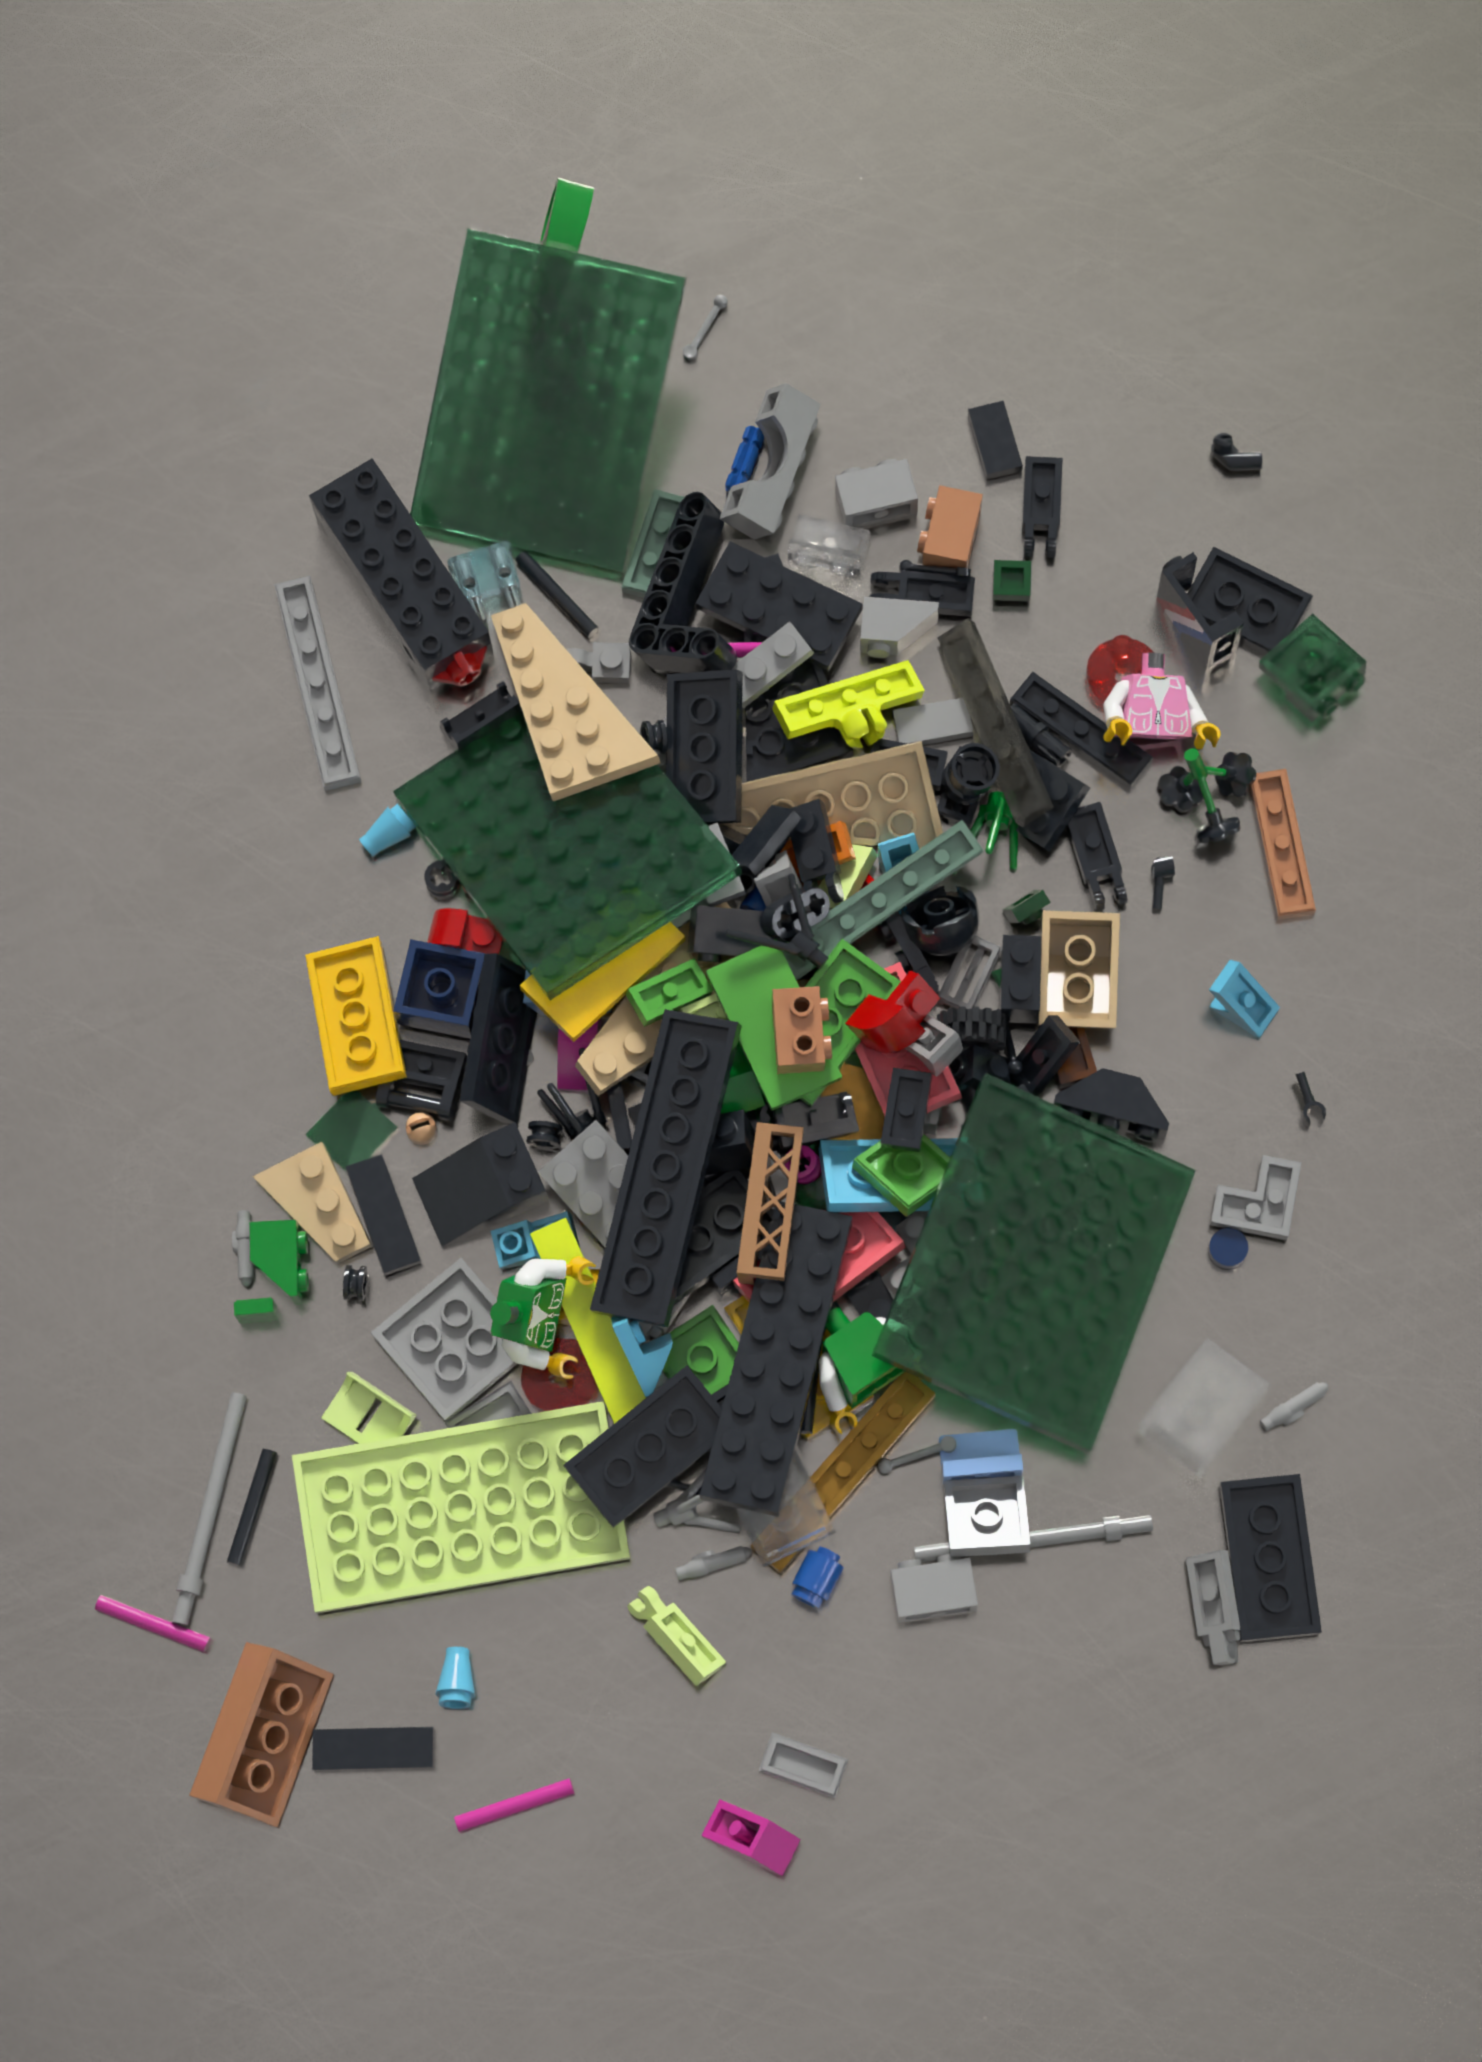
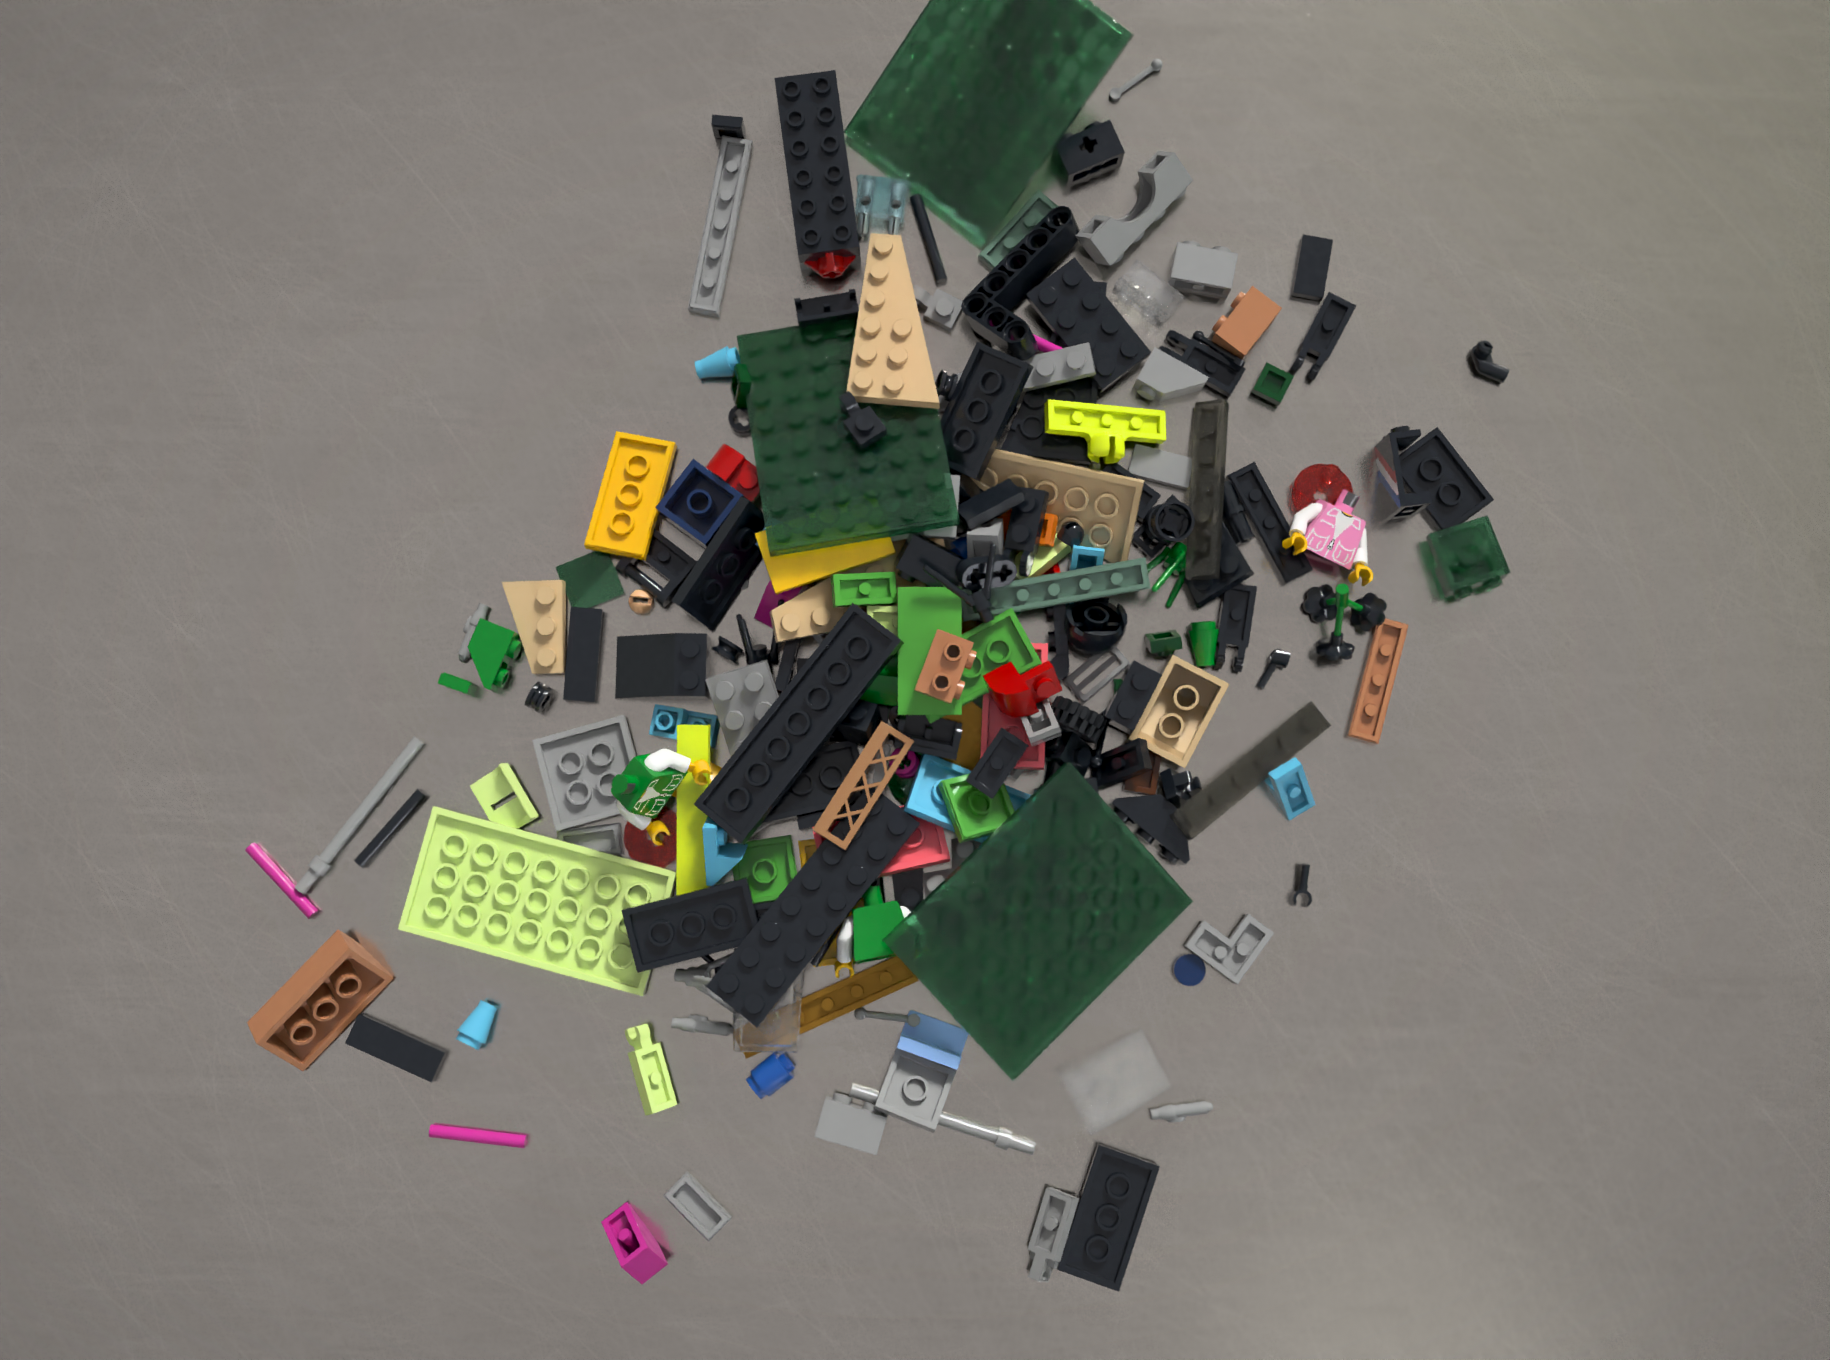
camera: 20 degrees right, 10 degrees up
blue axle [725,426,765,493] -> none
none -> black tile [711,115,745,139]
none -> dark green tile [730,364,752,408]
none -> black plate [838,391,887,450]
none -> black brick [1052,120,1125,186]
none -> black hinge [1057,522,1084,547]
none -> black tile [1160,768,1202,810]
none -> clear smoke plate [1169,701,1331,841]
none -> green cone [1188,621,1219,666]

